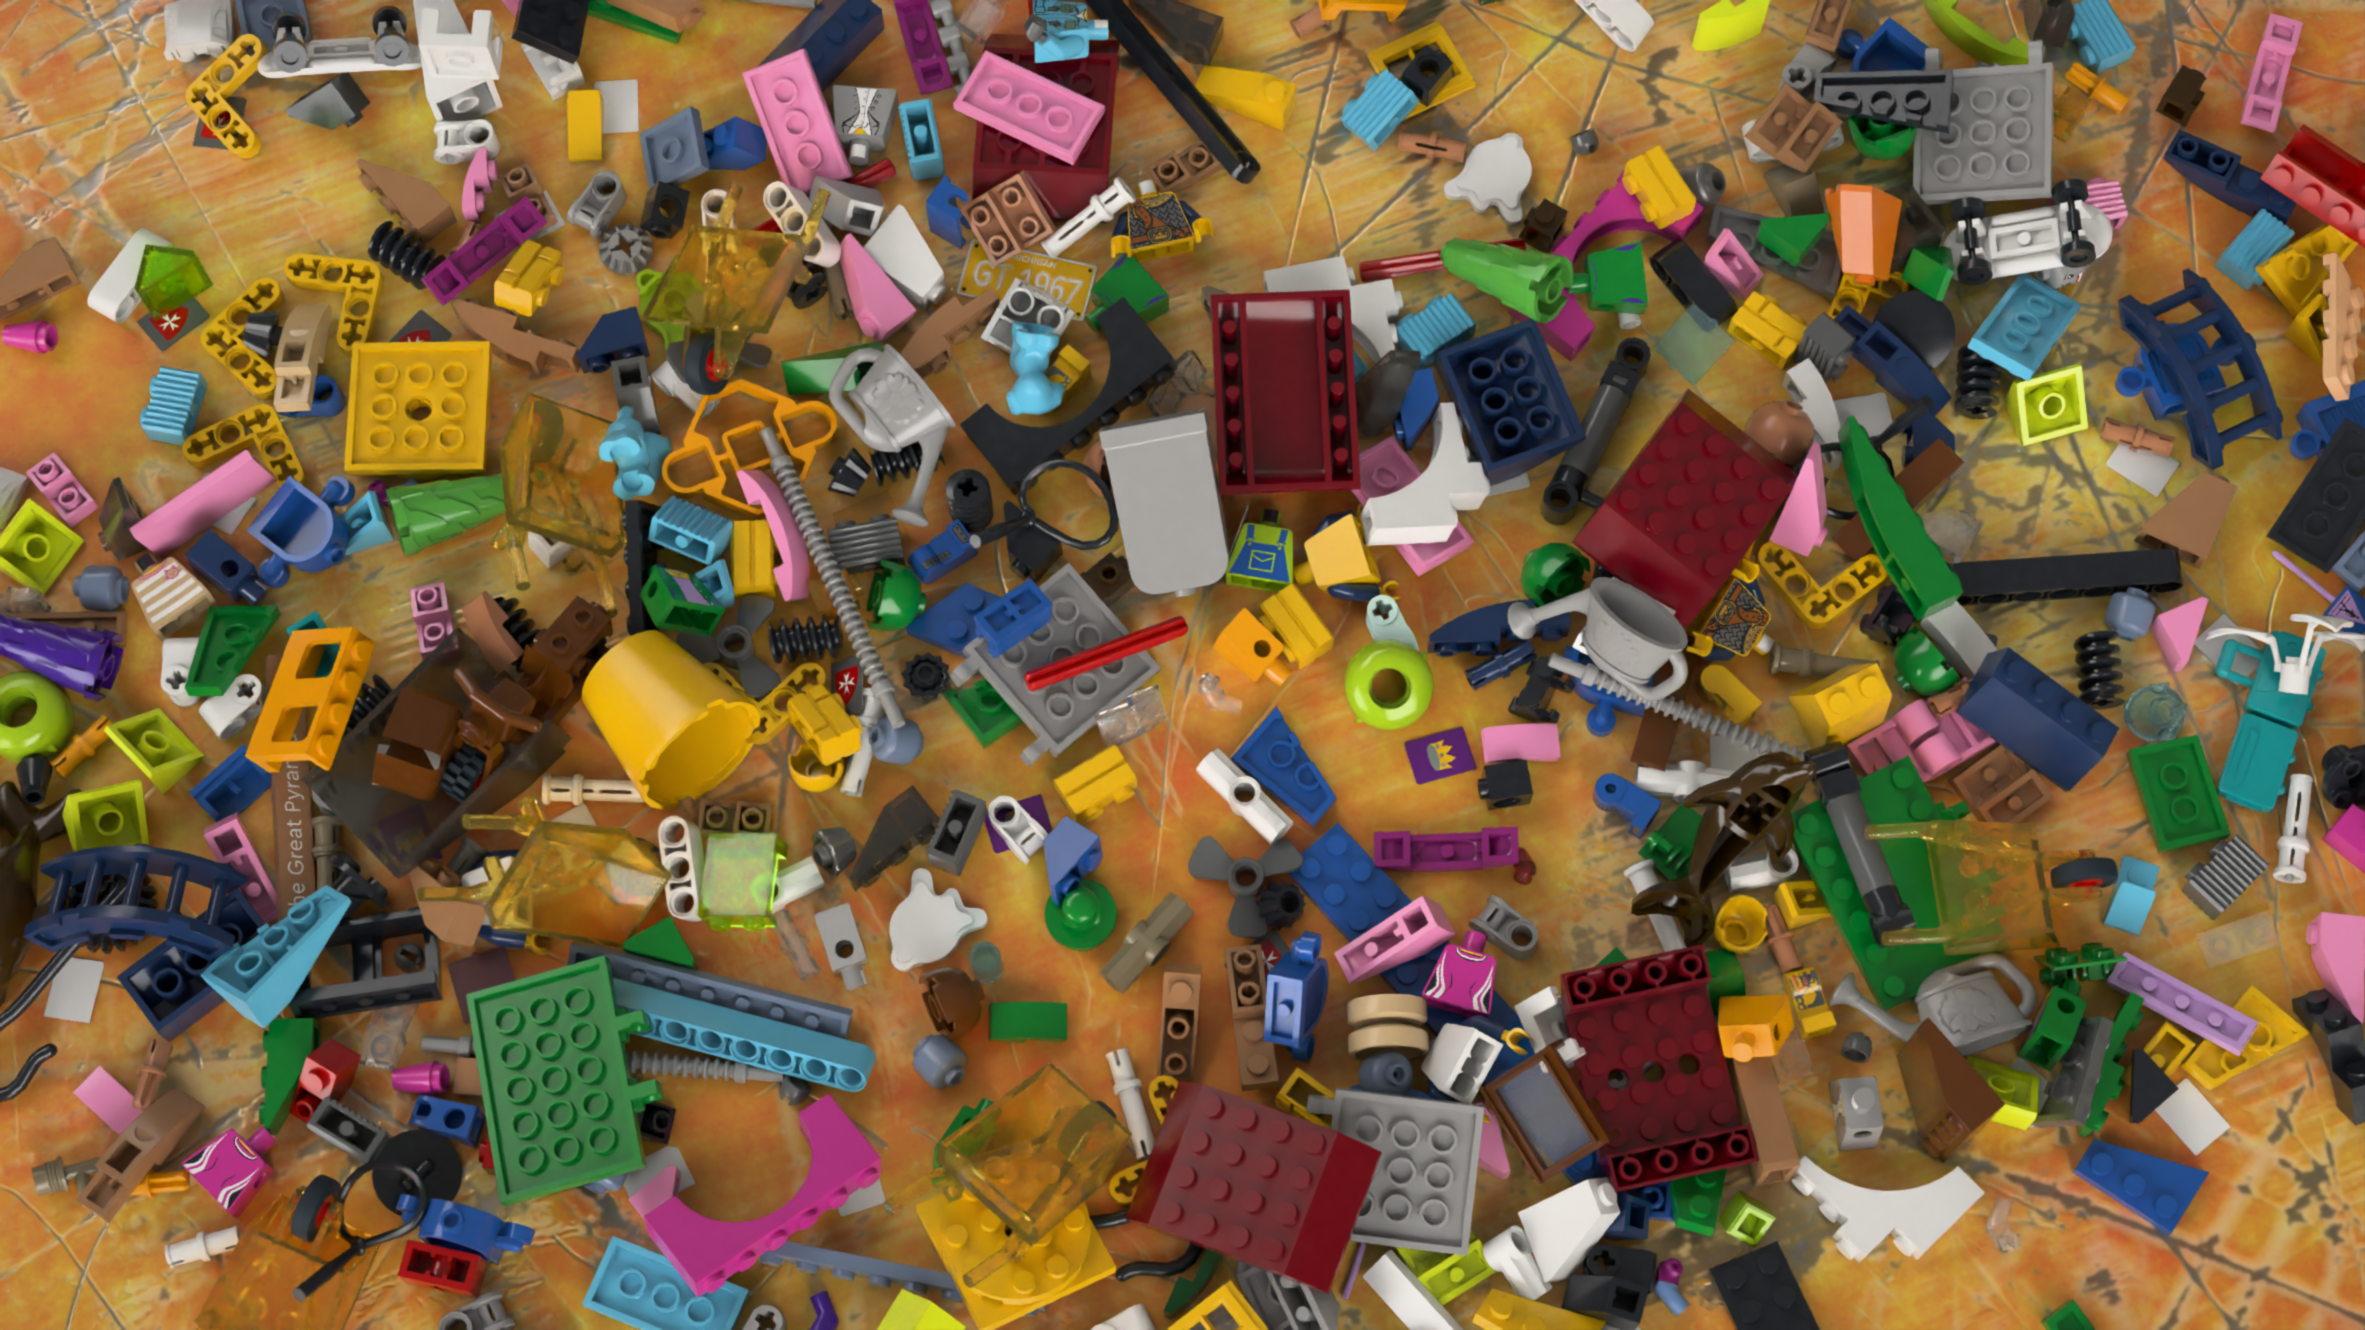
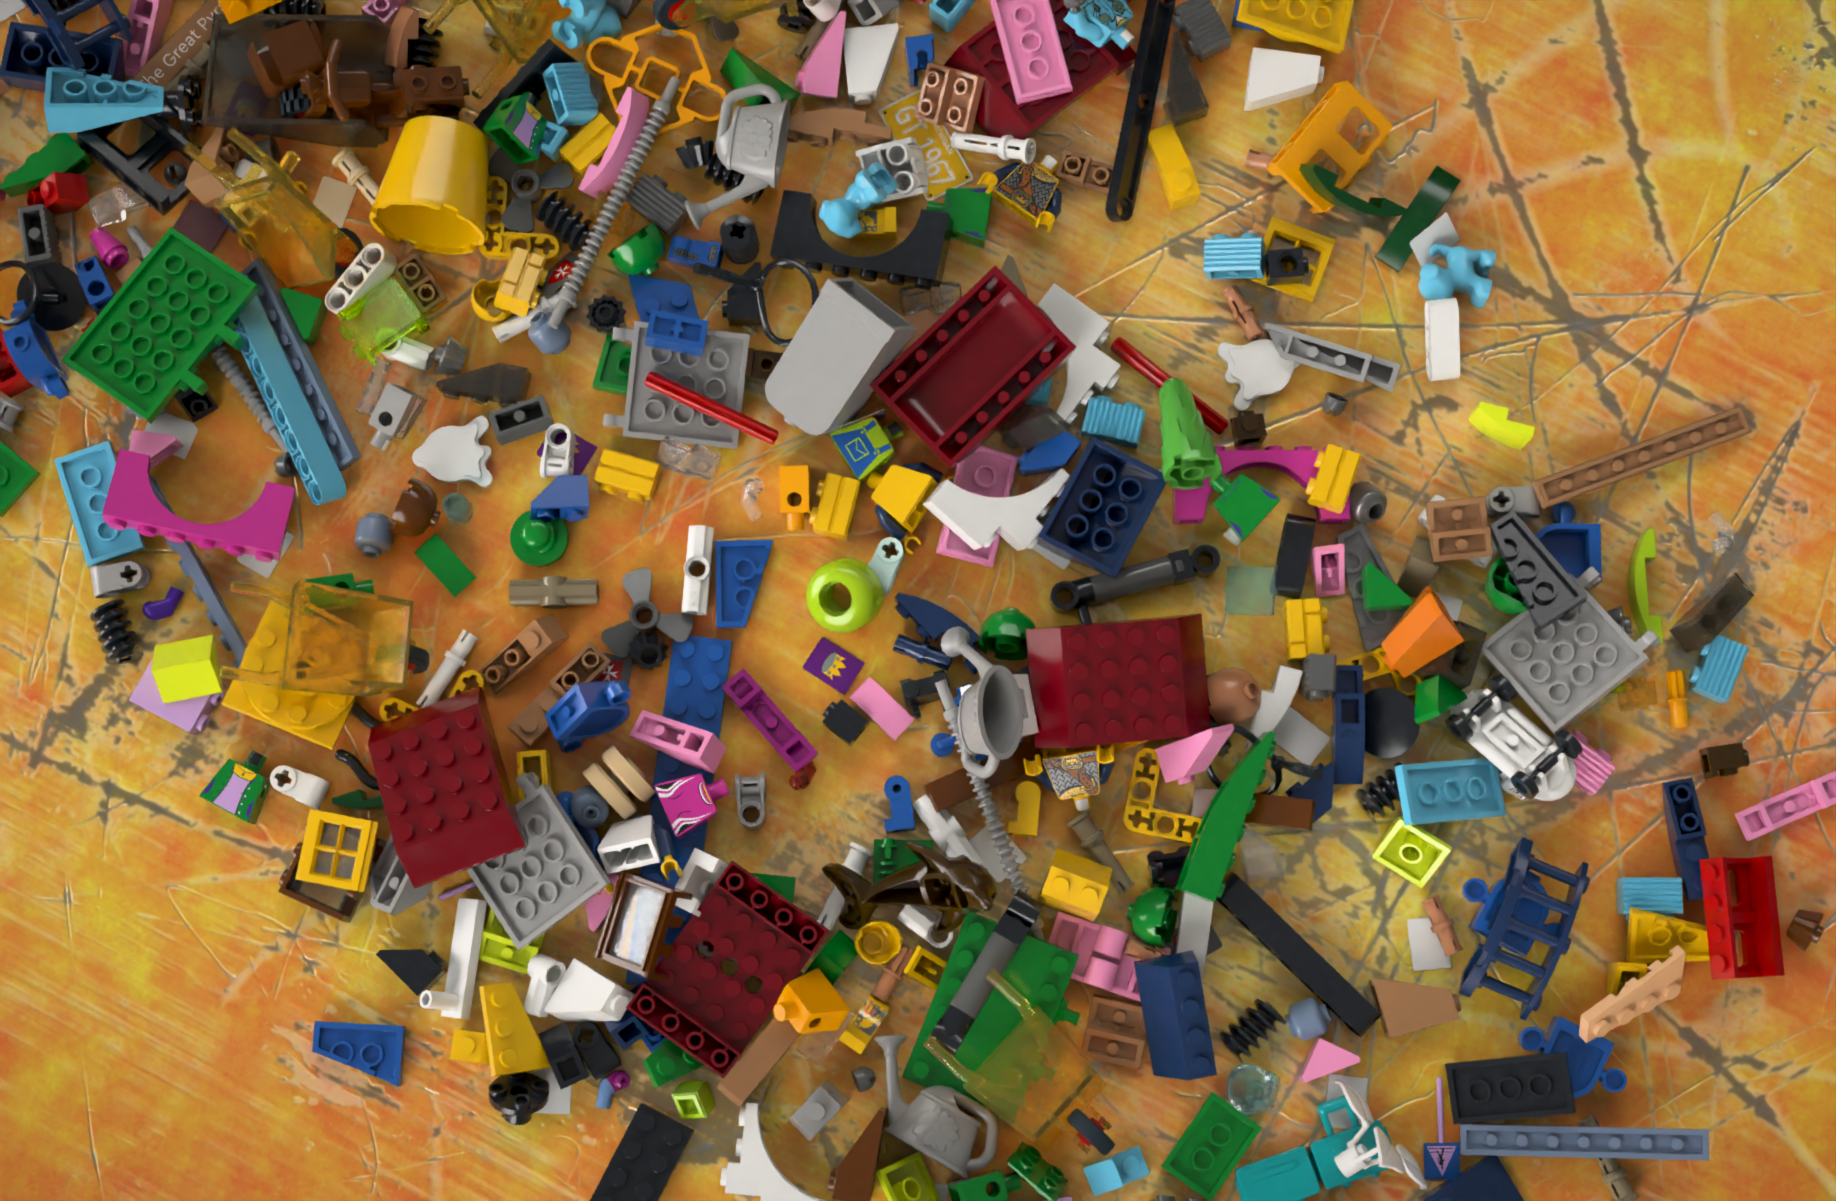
camera: 50 degrees right, 10 degrees up
none -> light grey wedge [1265,322,1402,392]

